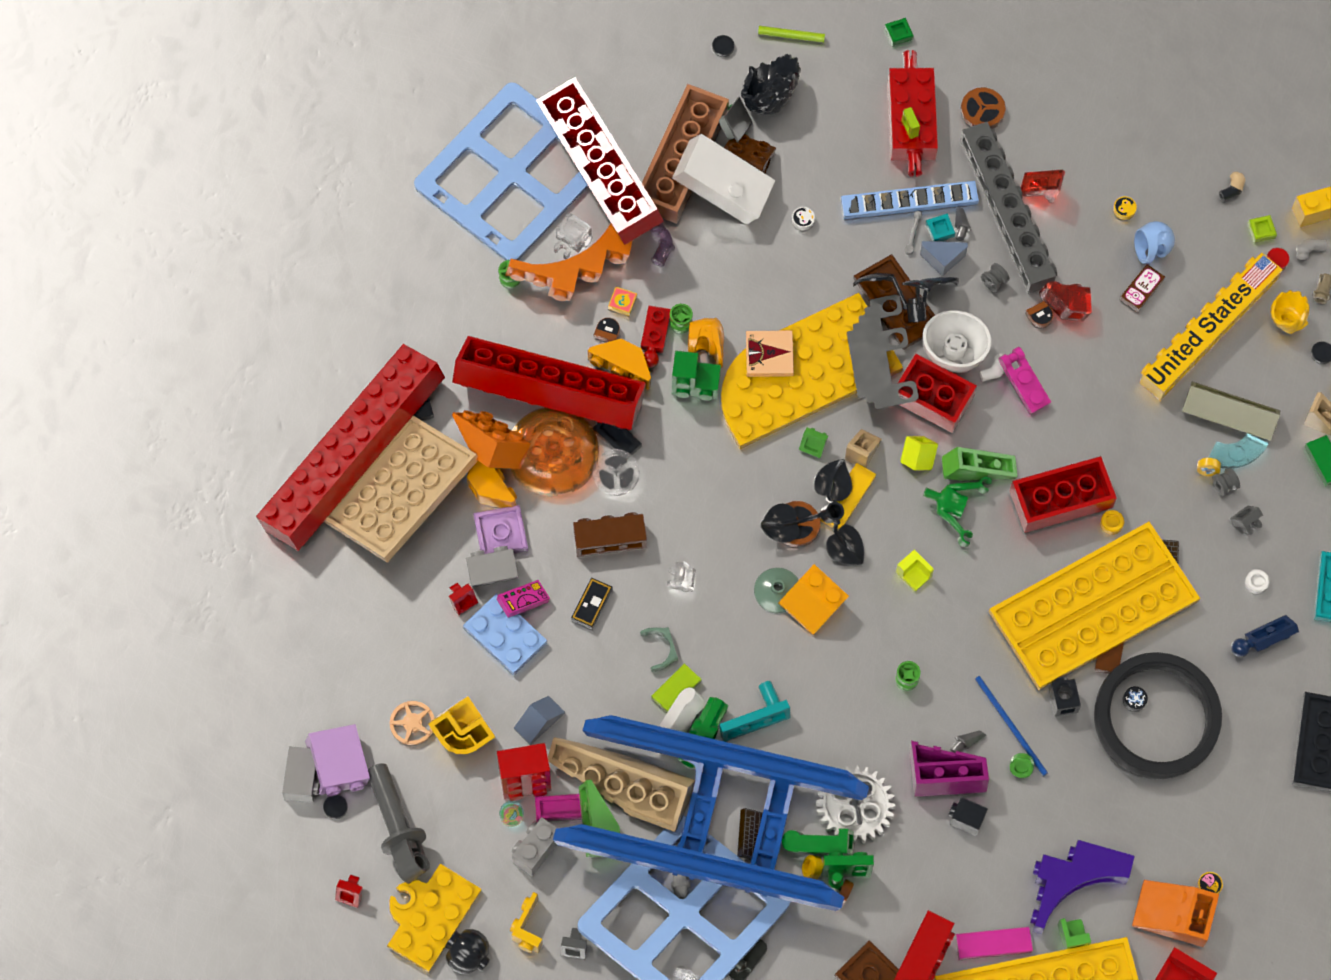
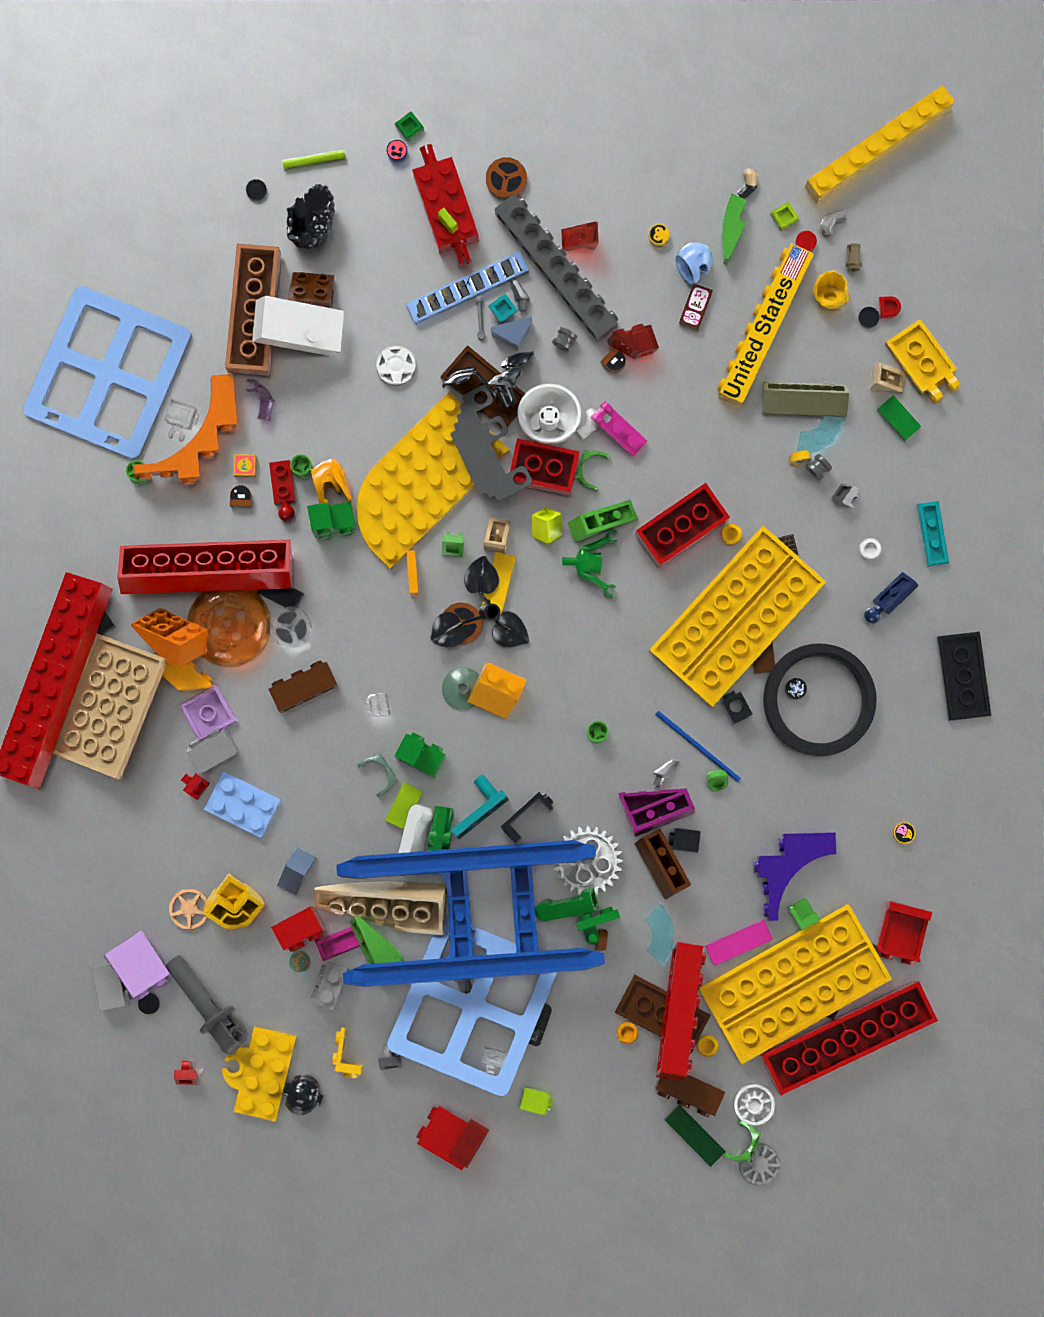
camera: 15 degrees left, 15 degrees up
dark pink tile [497,580,550,618] -> none
brick [536,77,664,245] -> none
tile [571,577,613,630] -> none
light orange slope [588,339,651,390] -> none
dark grey piece [719,97,752,142] -> none
dark brown tile [737,808,763,860] -> none
light nougat tile [746,331,793,377] -> none
white tile [792,207,815,231] -> none
yellow tile [802,855,823,880] -> none
neon yellow panel [896,550,934,591] -> none
orange slope [1132,880,1219,947] -> none
none -> white wheel [376,346,416,386]
none -> tile [386,140,408,162]
none -> green brick [394,732,446,778]
none -> light orange tile [406,551,419,596]
none -> black panel [501,792,553,844]
none -> bright green cap [574,450,610,491]
none -> reddish brown brick [634,828,691,900]
none -> clear light blue tile [646,904,674,965]
none -> bright green slope [721,194,747,265]

